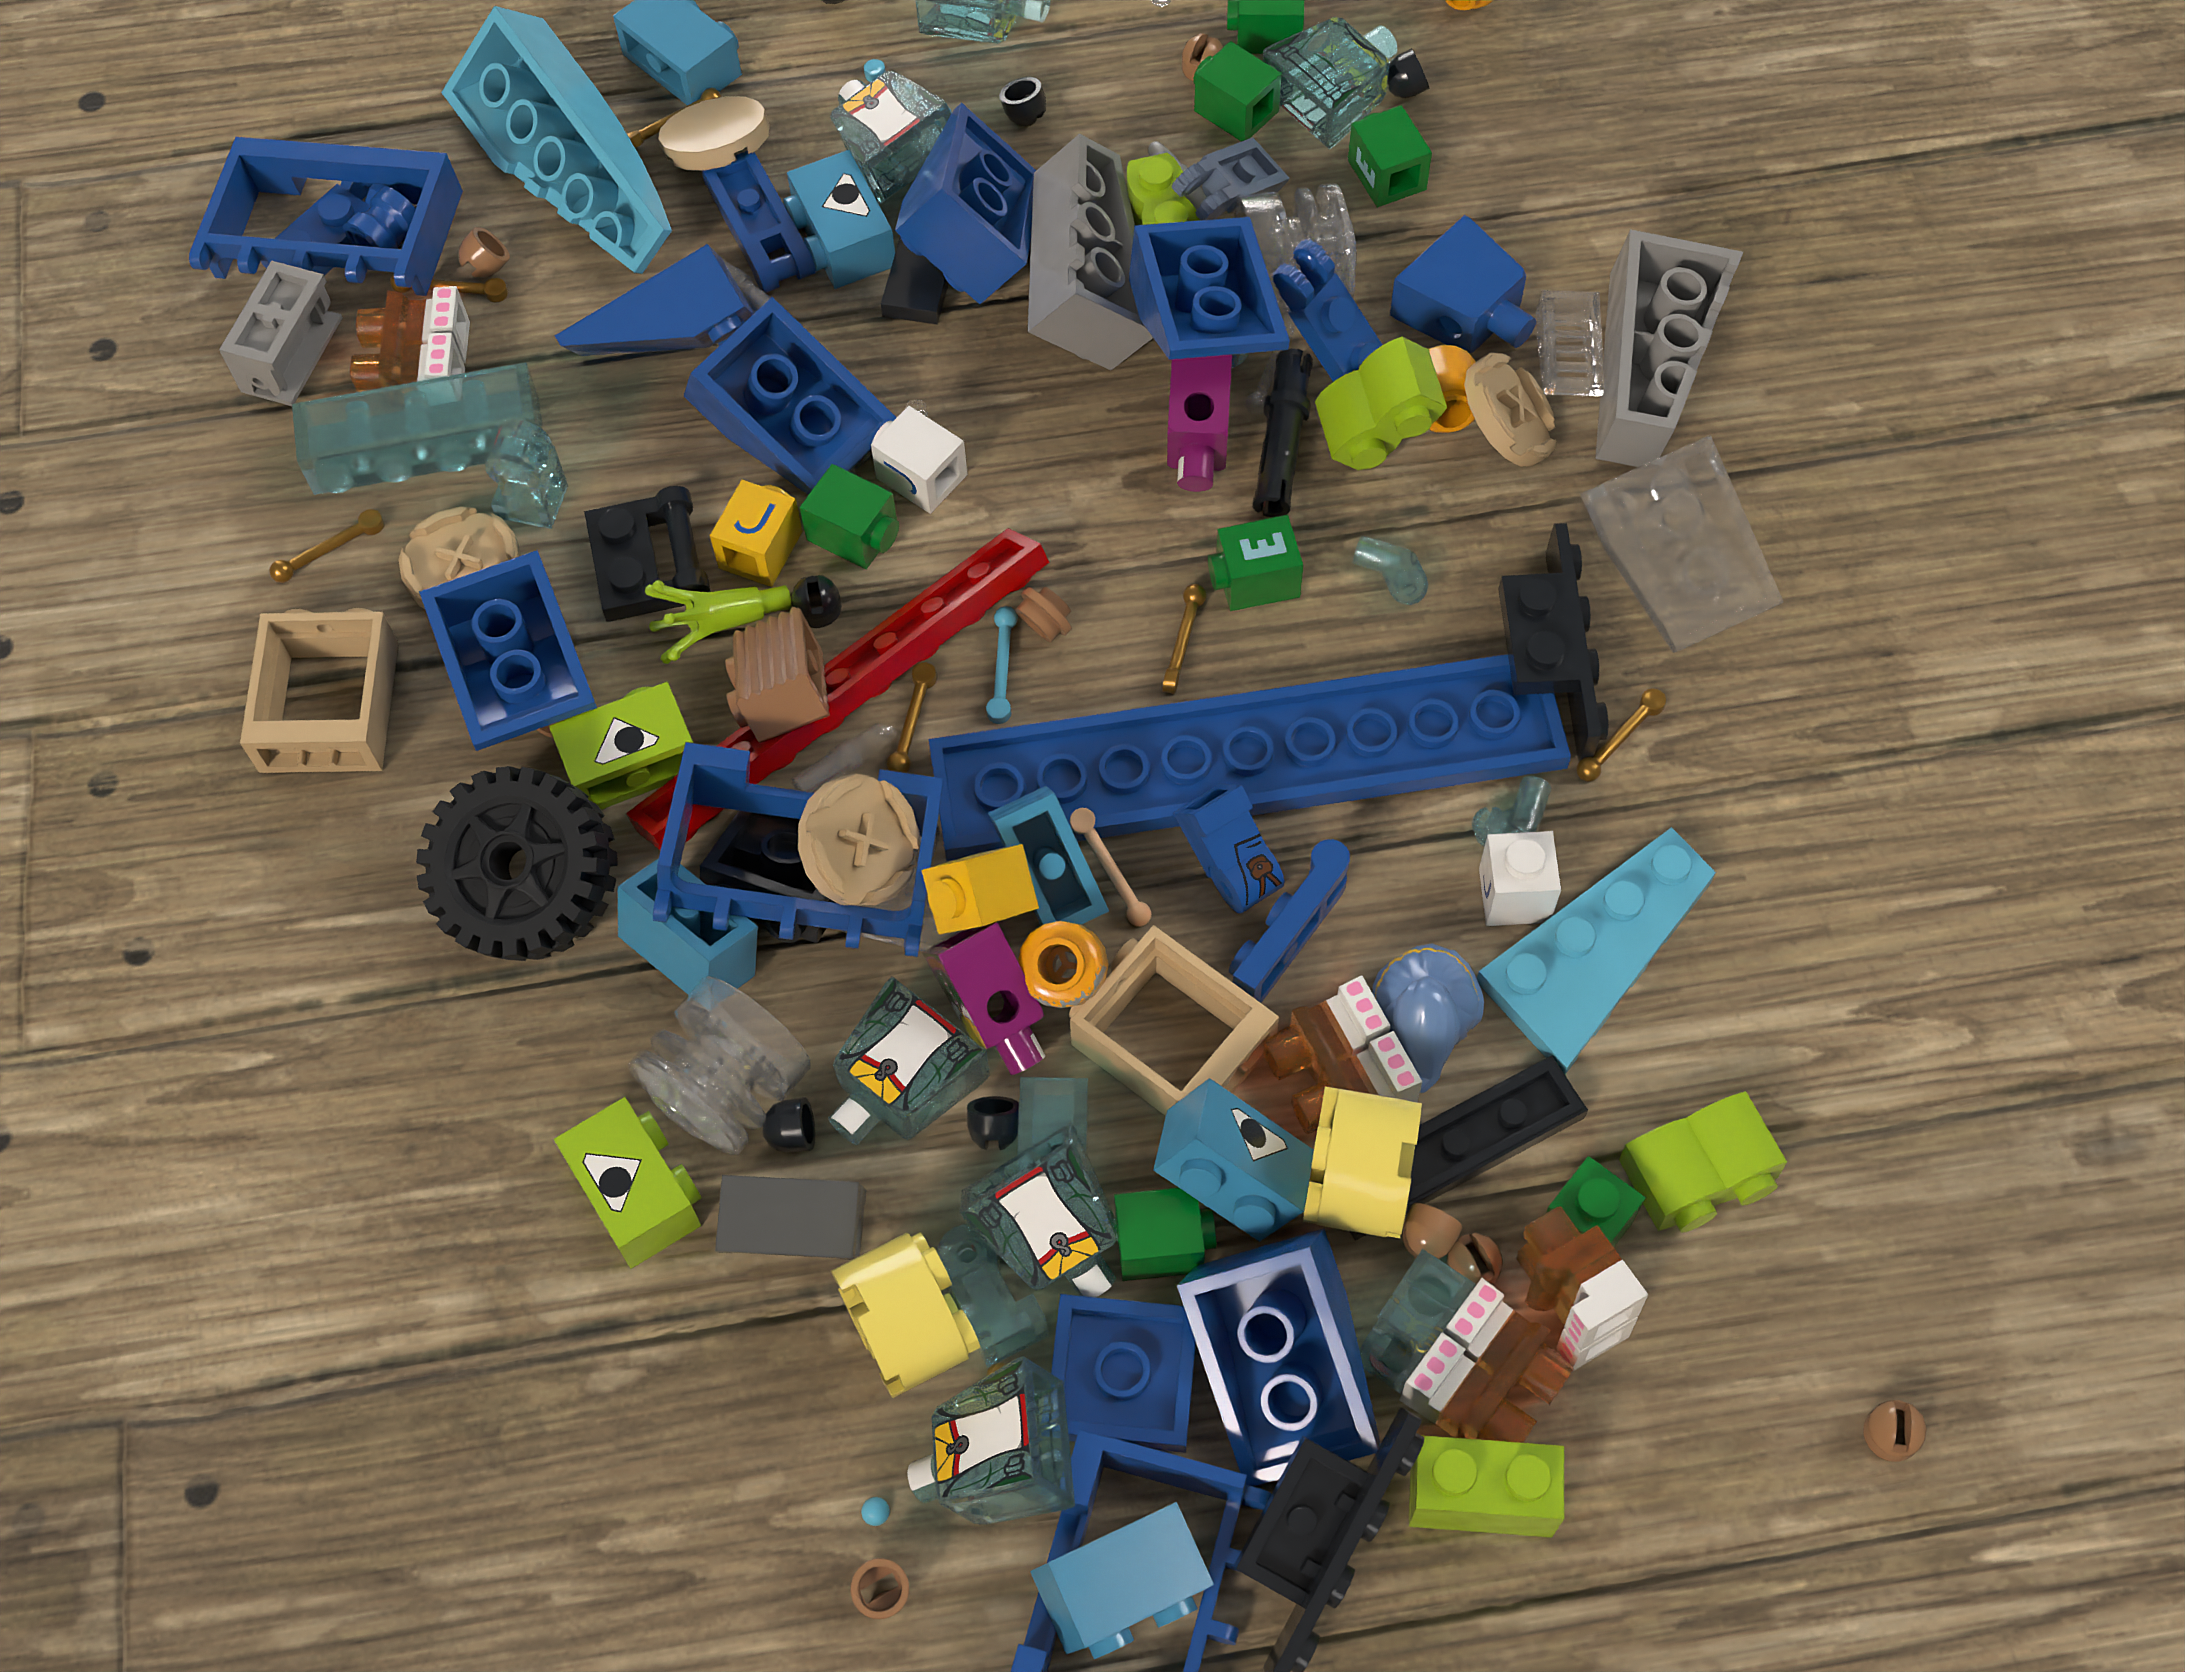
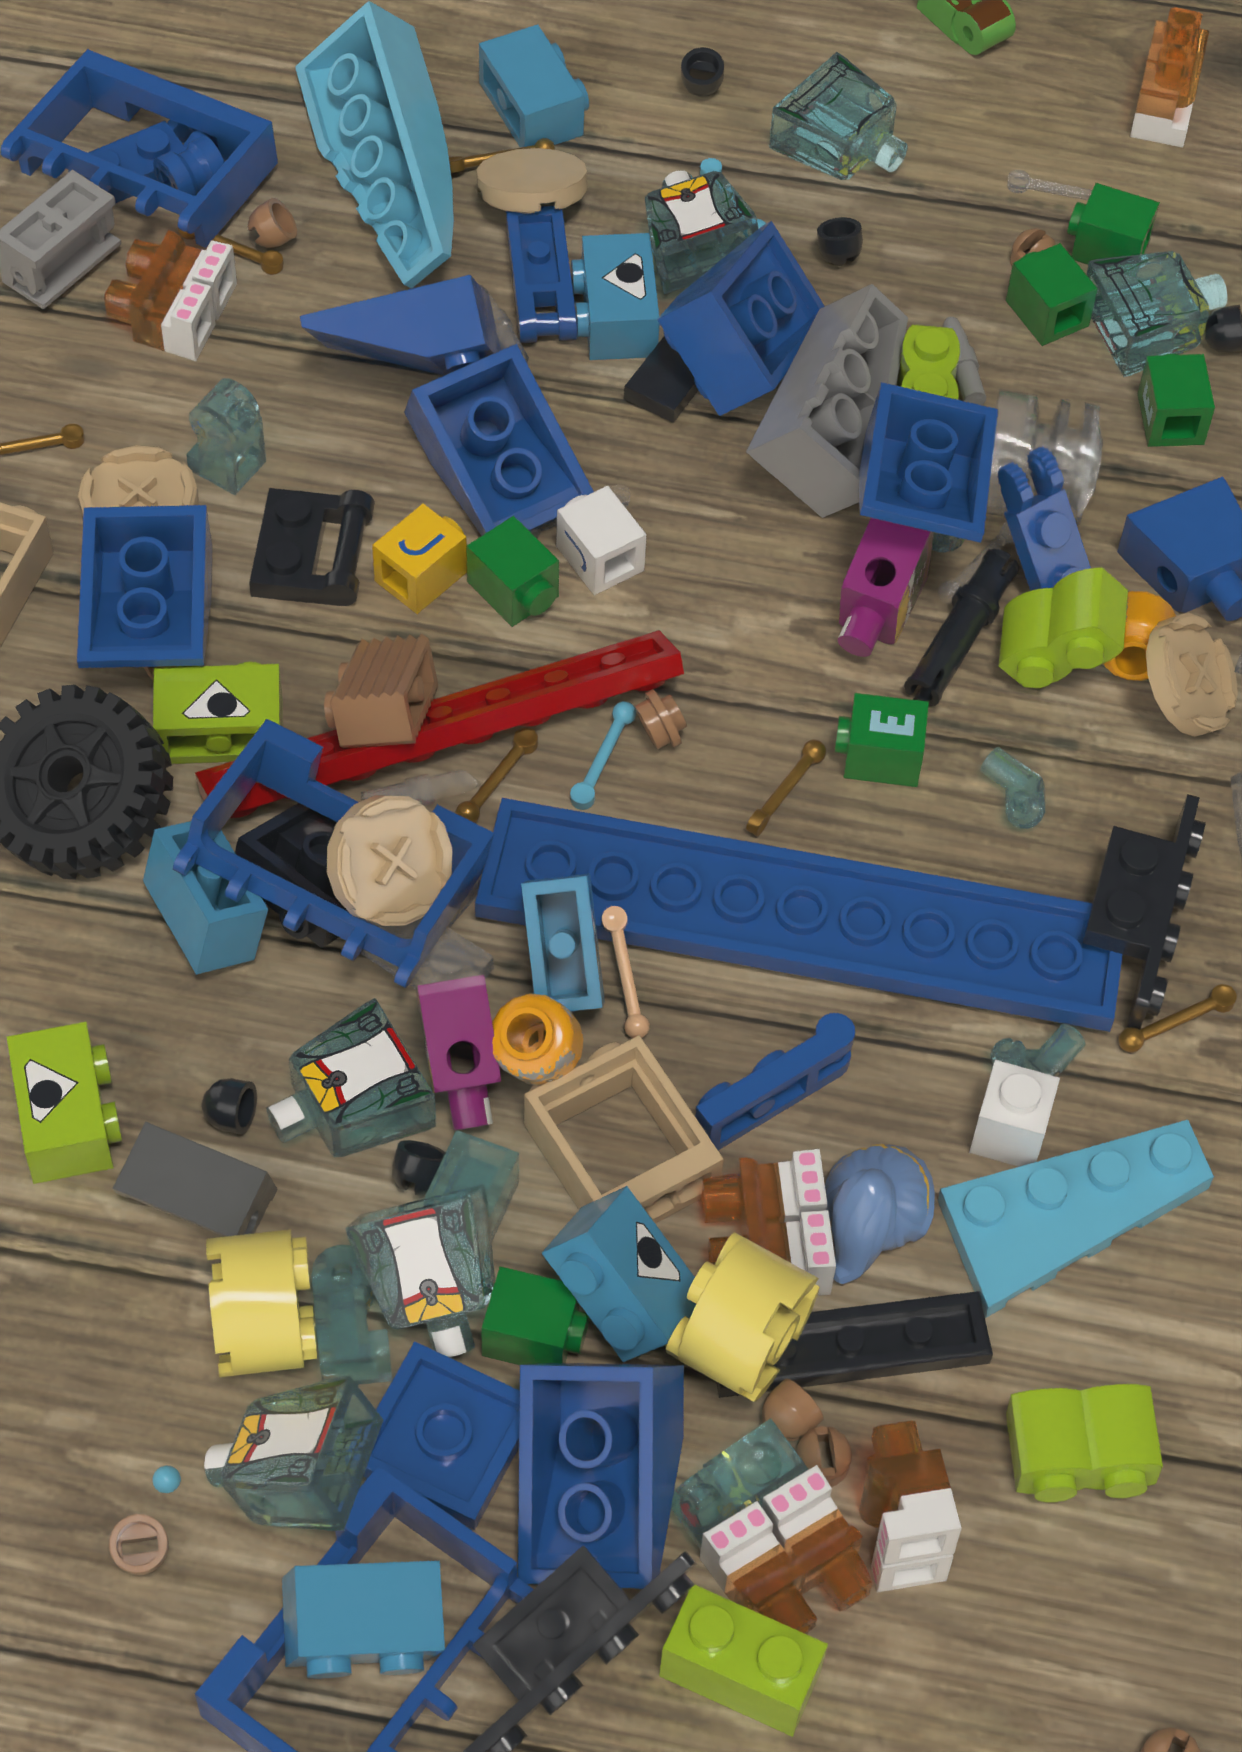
camera: 15 degrees right, 5 degrees down
clear light blue brick [292,362,546,495] -> none
clear wheel [628,976,811,1155] -> none
lime piece [645,580,791,664] -> none
black hinge [791,575,842,628] -> none
yellow brick [922,844,1039,935] -> none
sand blue hinge [1172,137,1290,220] -> none
blue leg [1173,784,1285,914] -> none
green brick [1537,1156,1646,1274] -> none

